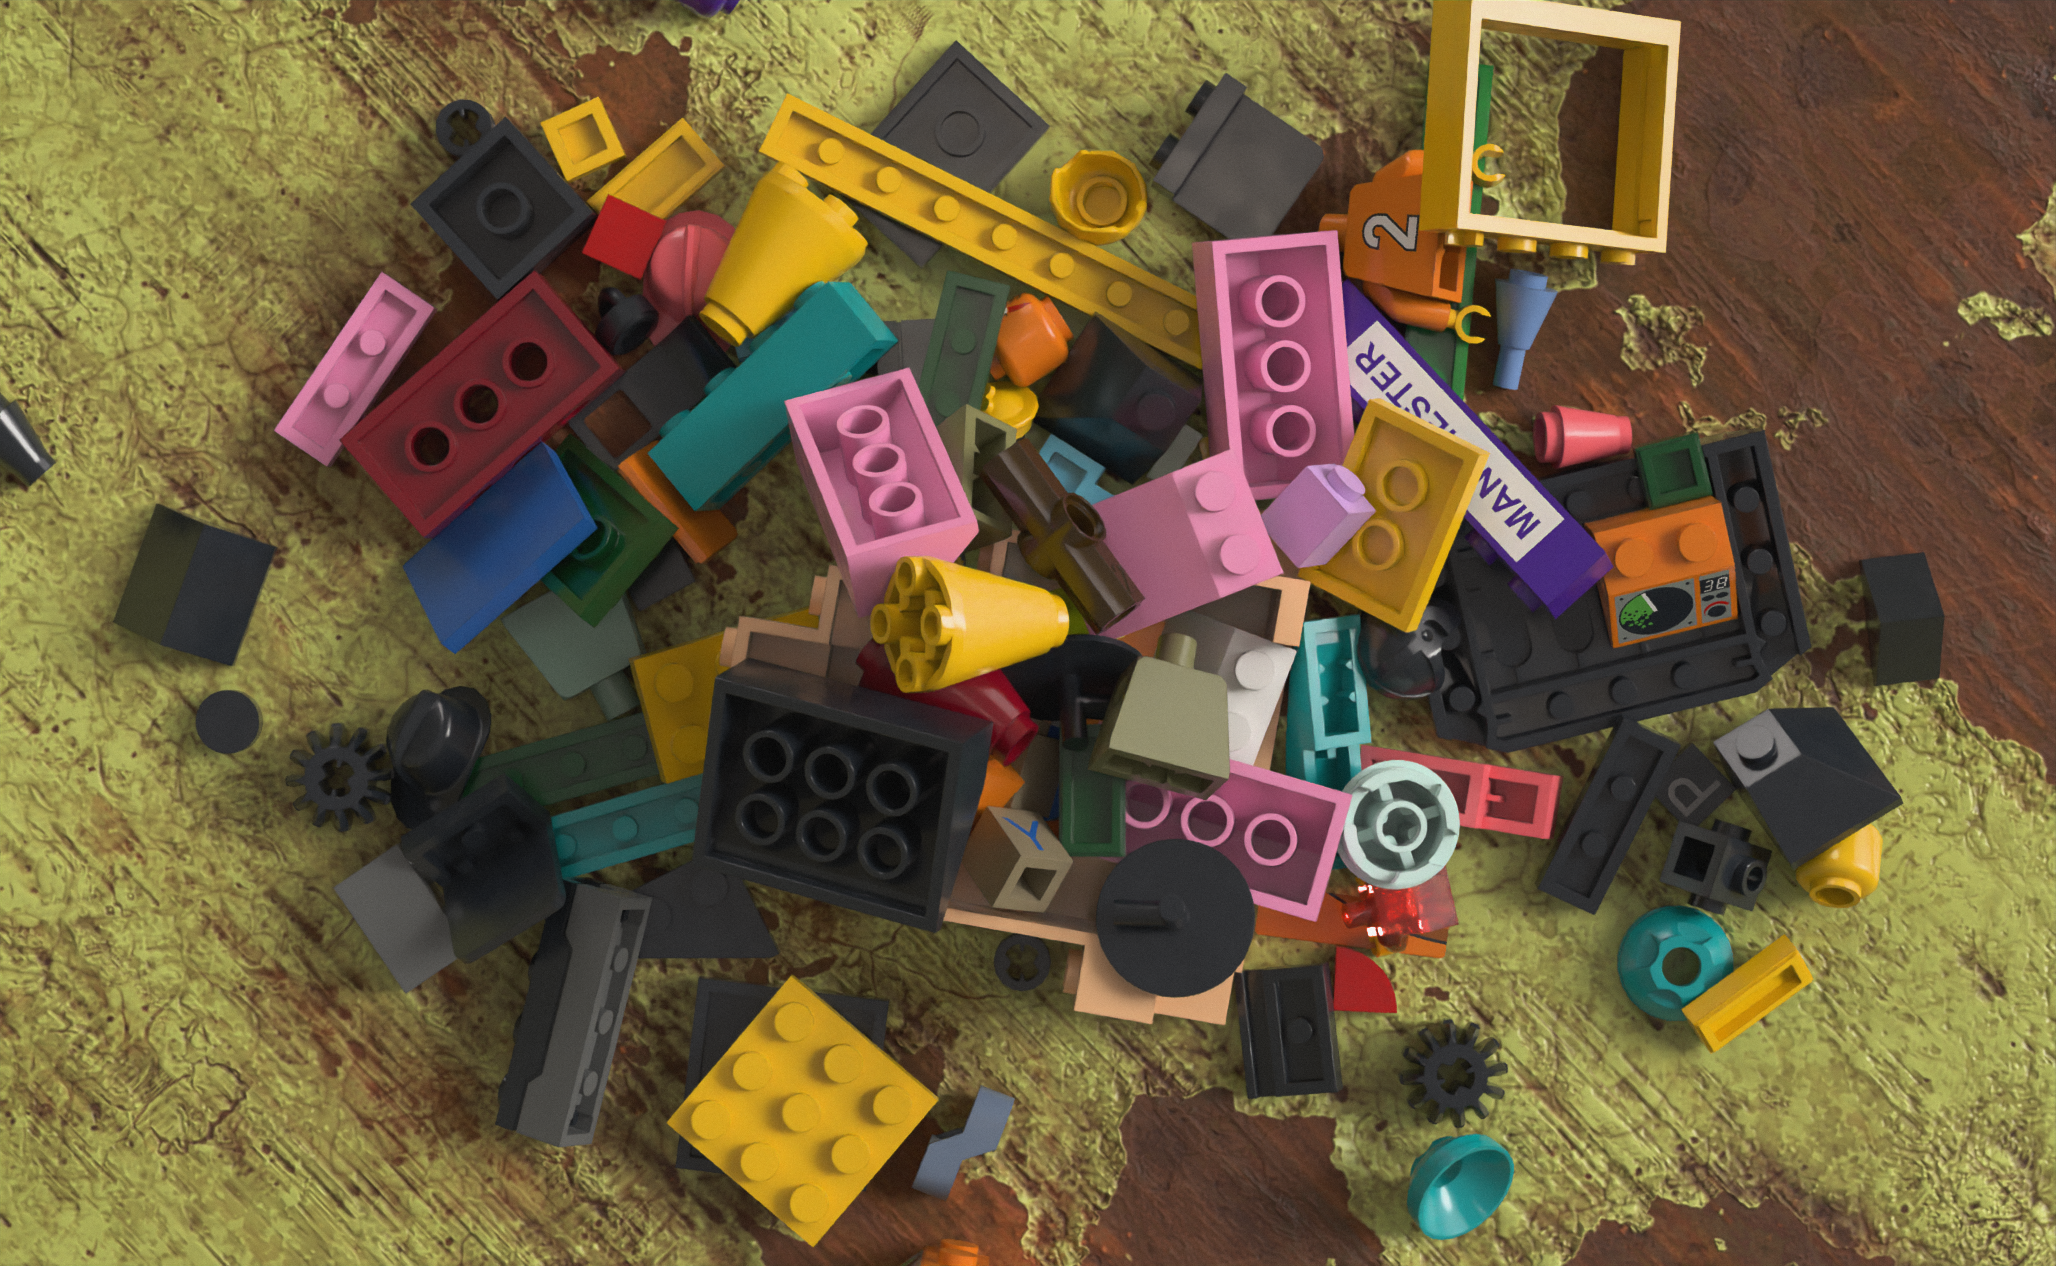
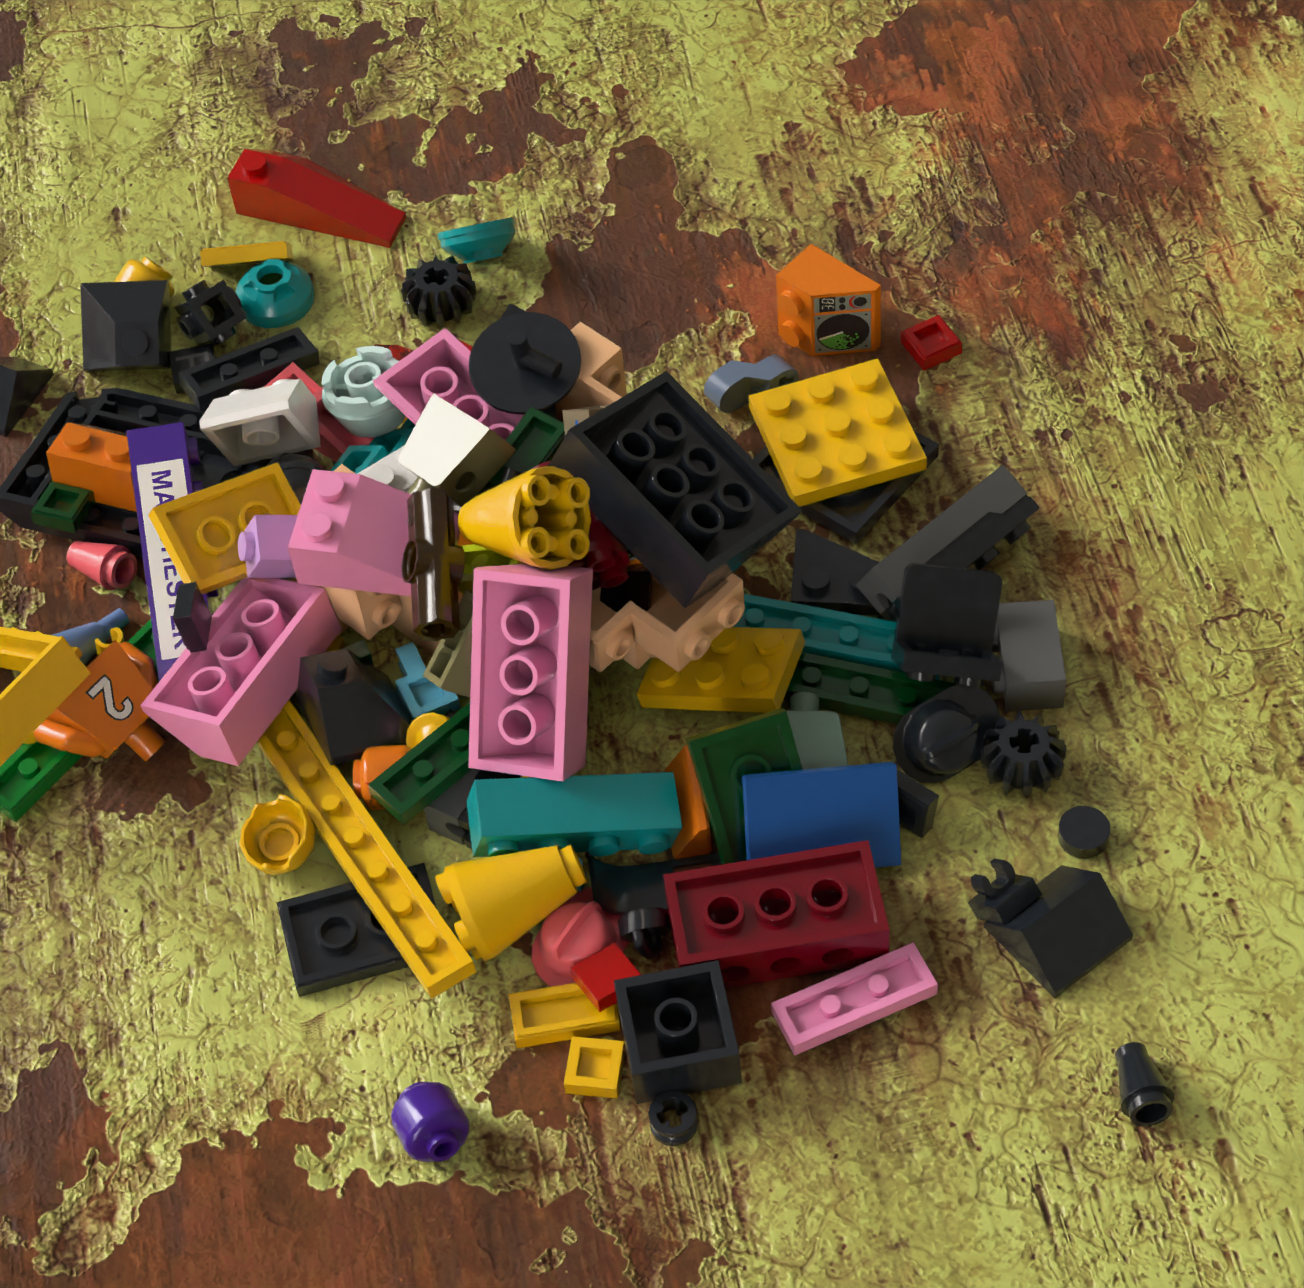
camera: 145 degrees left, 35 degrees down
black bracket [1149,73,1324,239] -> none
none -> black tile [173,582,212,653]
none -> white slope [199,379,321,467]
none -> red wedge [227,149,406,248]
none -> black tile [897,770,939,838]
none -> black tile [968,858,1042,925]

